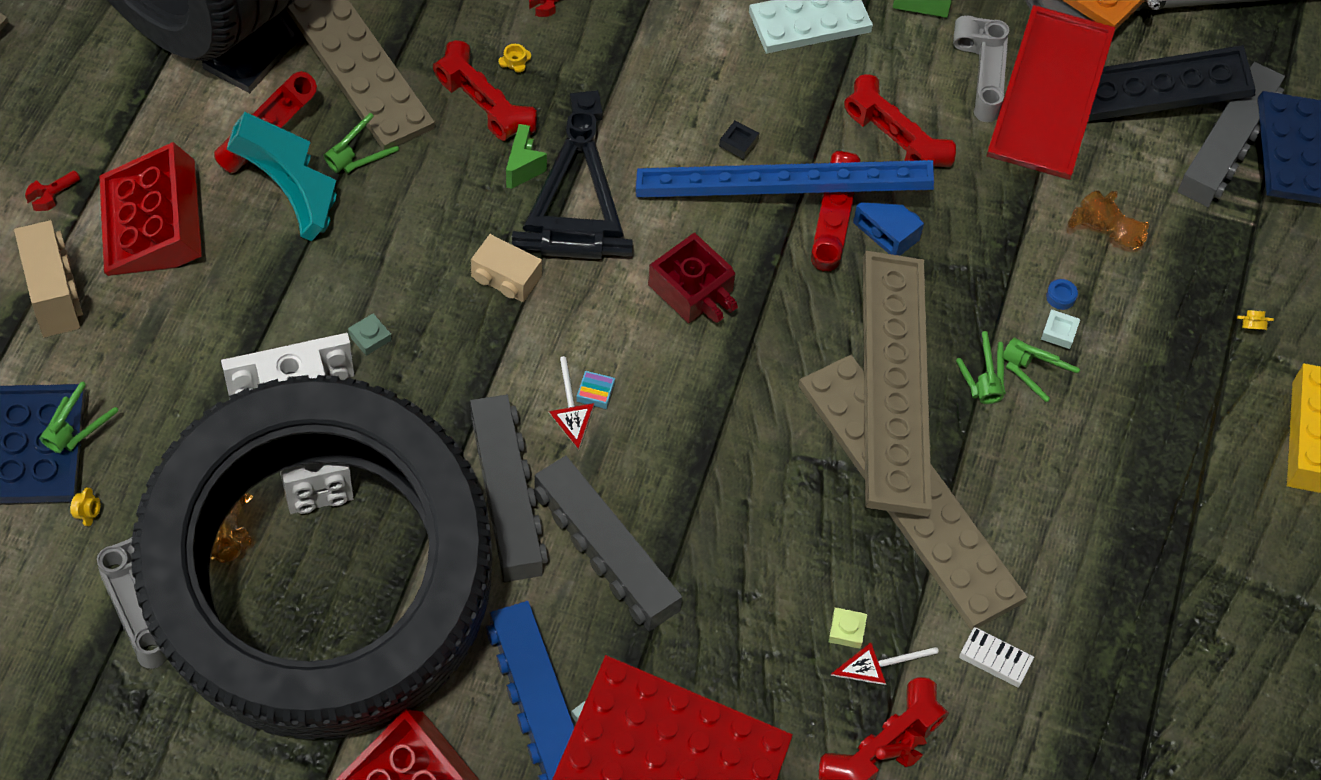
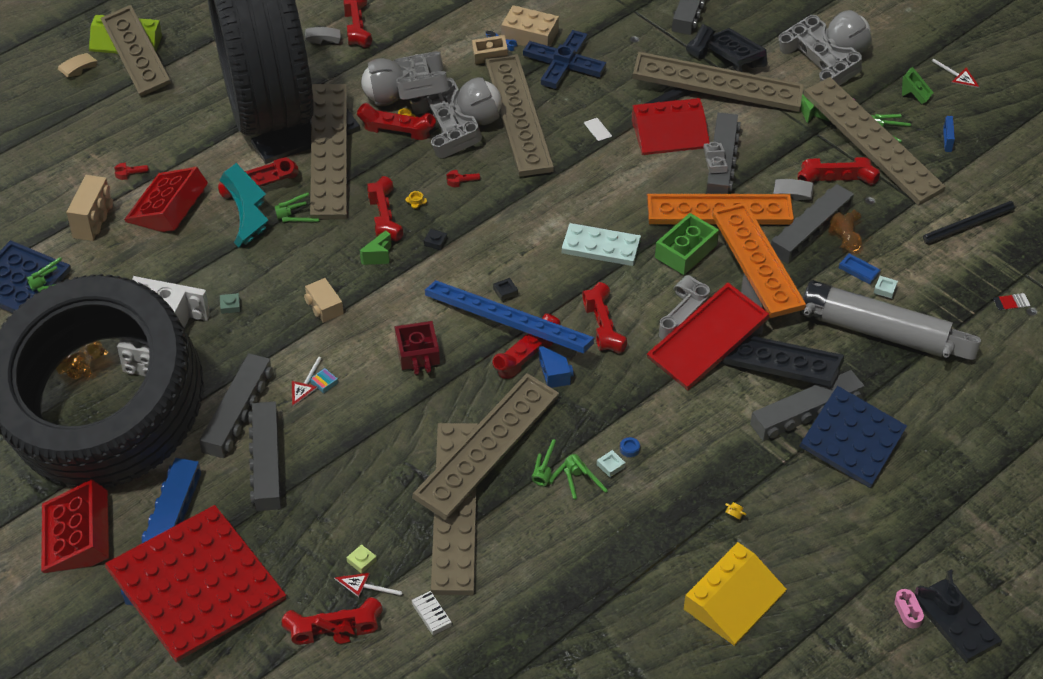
camera: 35 degrees right, 10 degrees down
black piece [512,111,633,259] -> none
clear orange animal [1068,191,1149,249] -> none

